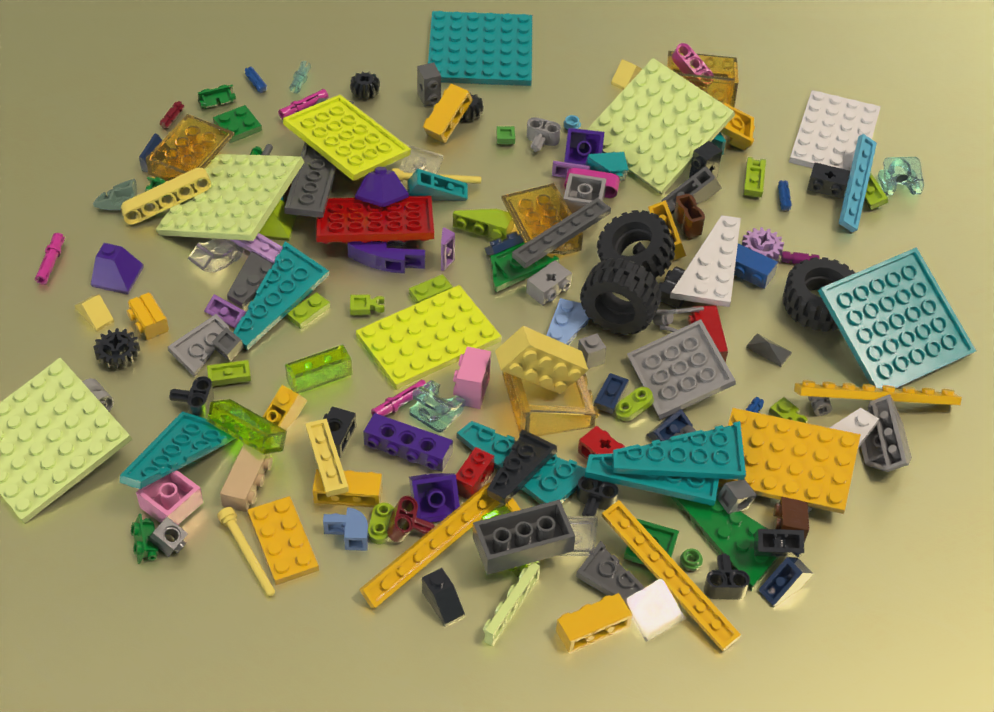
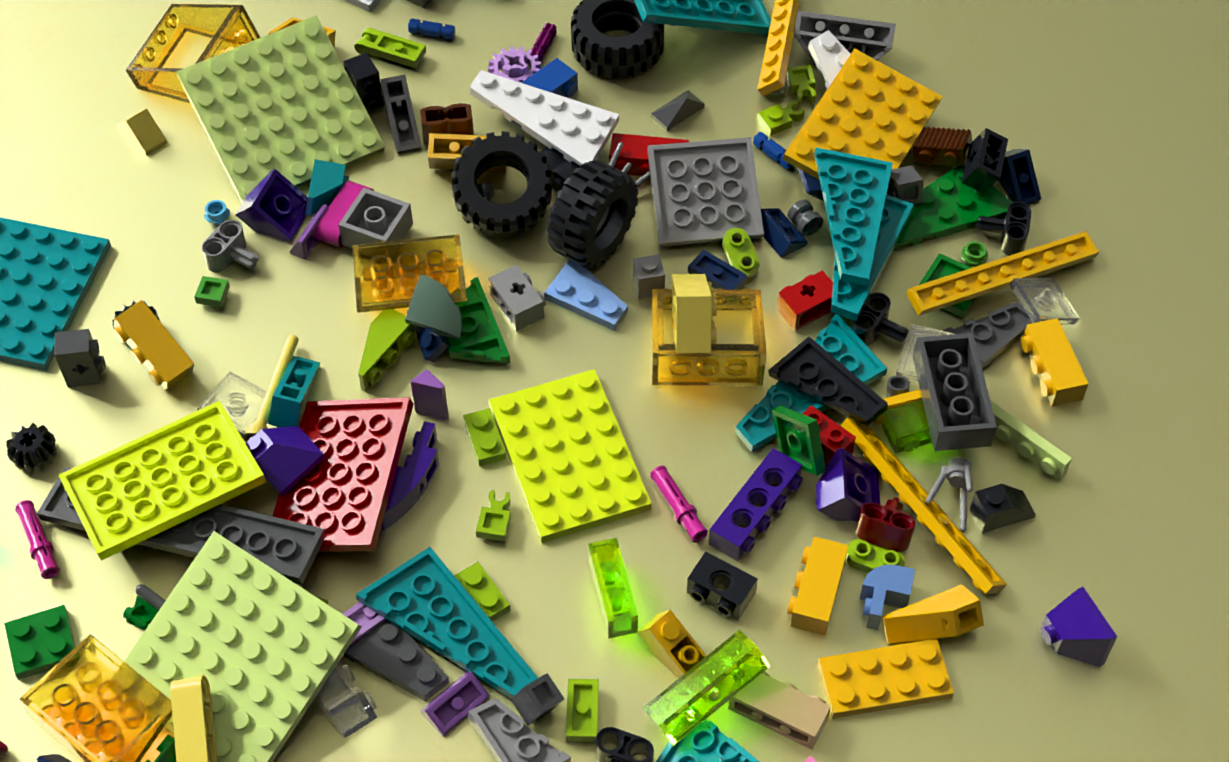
camera: 75 degrees left, 5 degrees up
light yellow piece [217,507,275,596] -> none
light yellow plate [305,419,349,497] -> none
clear light blue piece [409,380,466,433] -> none
bright pink brick [453,347,491,409] -> none
dark grey plate [512,198,611,268] -> none
dark pink beam [672,43,714,91] -> none
none -> sand green brick [405,275,462,340]
none -> green plate [772,405,826,476]
none -> lime plate [787,65,816,105]
none -> yellow slope [882,584,984,644]
none -> light grey plant [926,458,973,532]
none -> dark purple slope [1041,587,1117,667]

